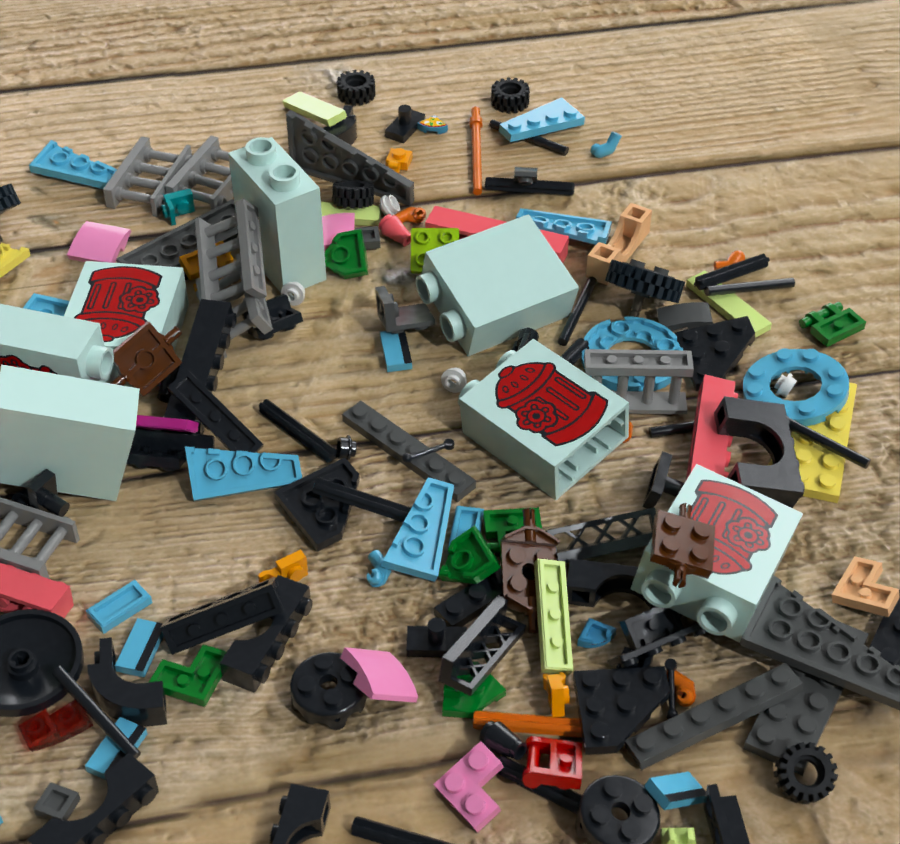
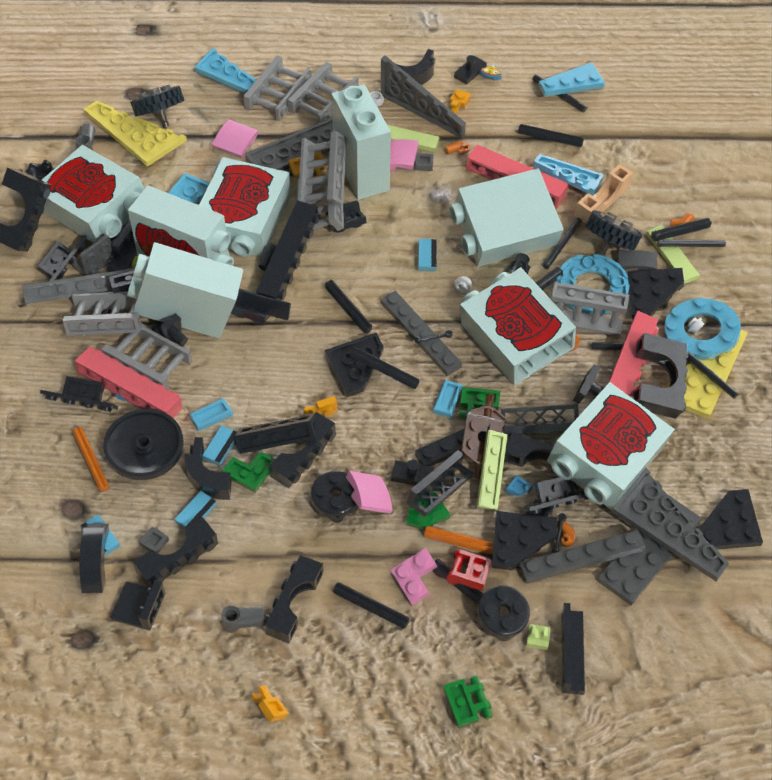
camera: 10 degrees right, 10 degrees up
clear red slope [18,699,94,752] -> none
black bar [52,666,141,759] -> none
reddish brown plate [110,322,183,397] -> none
dark pink tile [136,415,199,433] -> none
teal bracket [161,189,195,226] -> none
black hinge [168,369,264,453] -> none
medium azure wing [185,446,302,502] -> none
white plate [281,282,305,306] -> none
yellowish green tile [283,91,347,127] -> none
green plate [325,229,369,279] -> none
black tyre [332,179,374,208] -> none
black plate [336,435,356,460] -> none
black tyre [337,70,376,106] -> none
medium azure arm [366,550,392,588] -> none
dark grey bracket [375,286,435,334] -> none
coral cone [379,214,411,246] -> none
white plate [380,195,400,215] -> none
medium azure wing [380,477,454,582] -> none
lime bracket [411,228,459,274] -> none
green plate [438,525,501,584] -> none
orange bar [469,106,483,195] -> none
black cone [479,721,527,760] -> none
black tyre [491,77,530,114] -> none
dark grey slope [514,167,538,185] -> none
light orange plate [543,672,570,717] -> none
medium azure arm [590,131,622,158] -> none
medium azure tile [644,772,706,810] -> none
reddish brown plate [650,503,715,588] -> none
black tyre [774,742,838,804] -> none
green plate [799,302,866,347] -> none
light nougat plate [832,556,900,617] -> none

